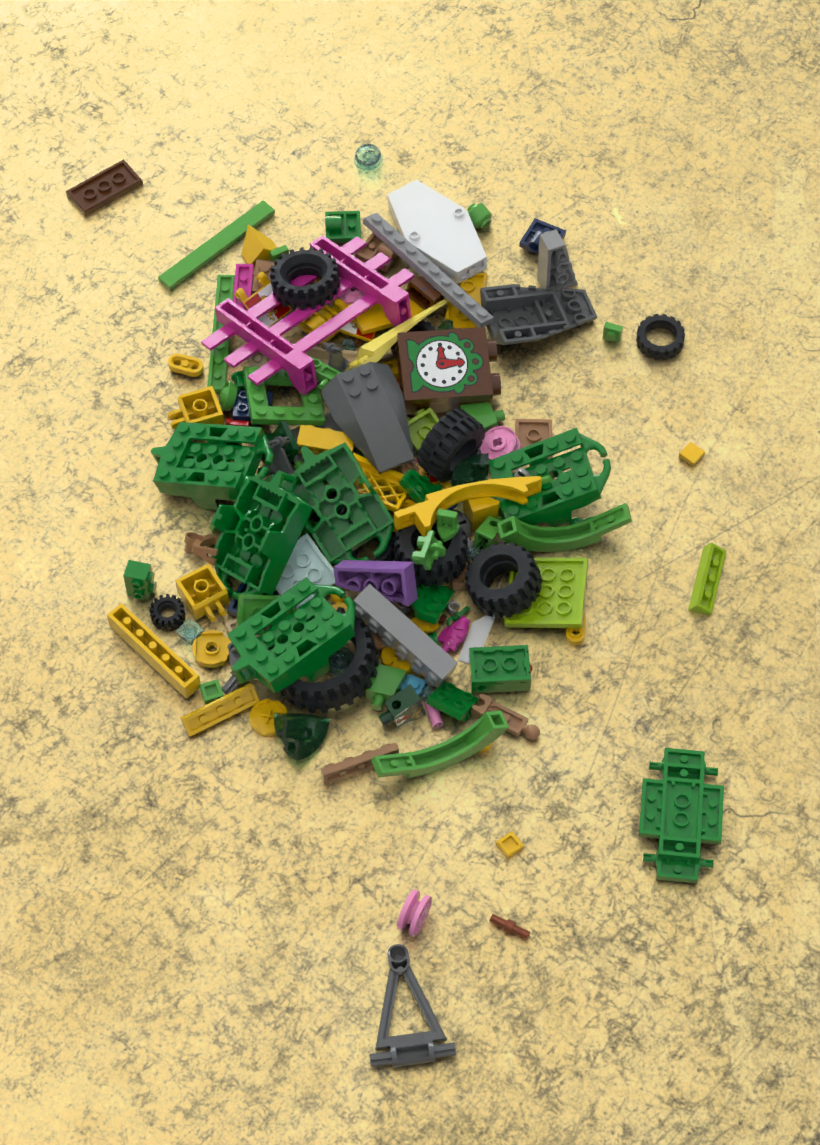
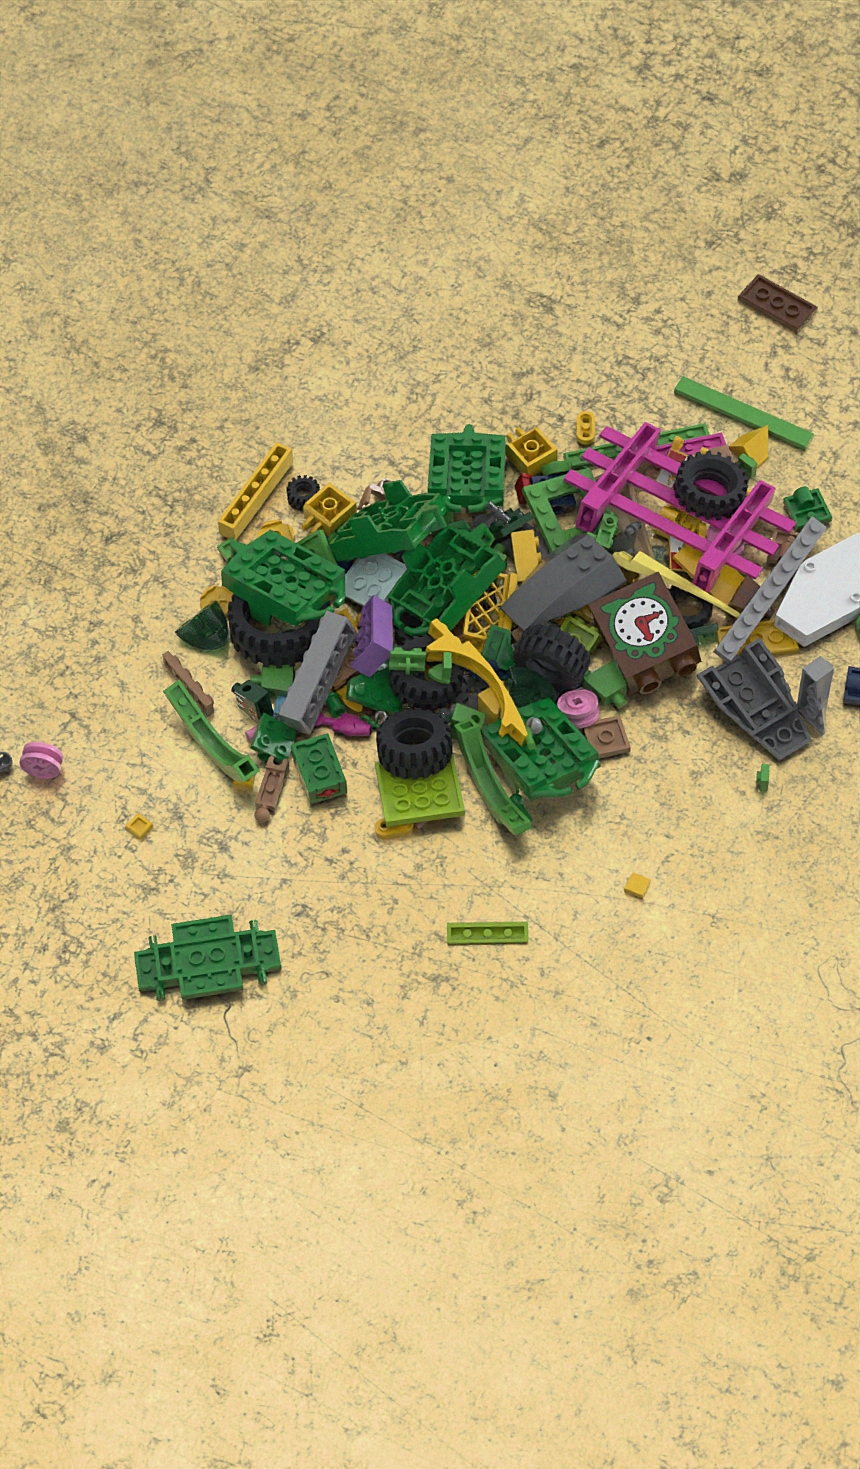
camera: 75 degrees right, 0 degrees up
green brick [123,560,157,600] -> none
clear light blue plate [176,618,204,645] -> none
yellow plate [180,683,260,737] -> none
white sticker [458,615,495,664] -> none
copper bar [489,914,530,939] -> none
black tyre [636,314,685,360] -> none

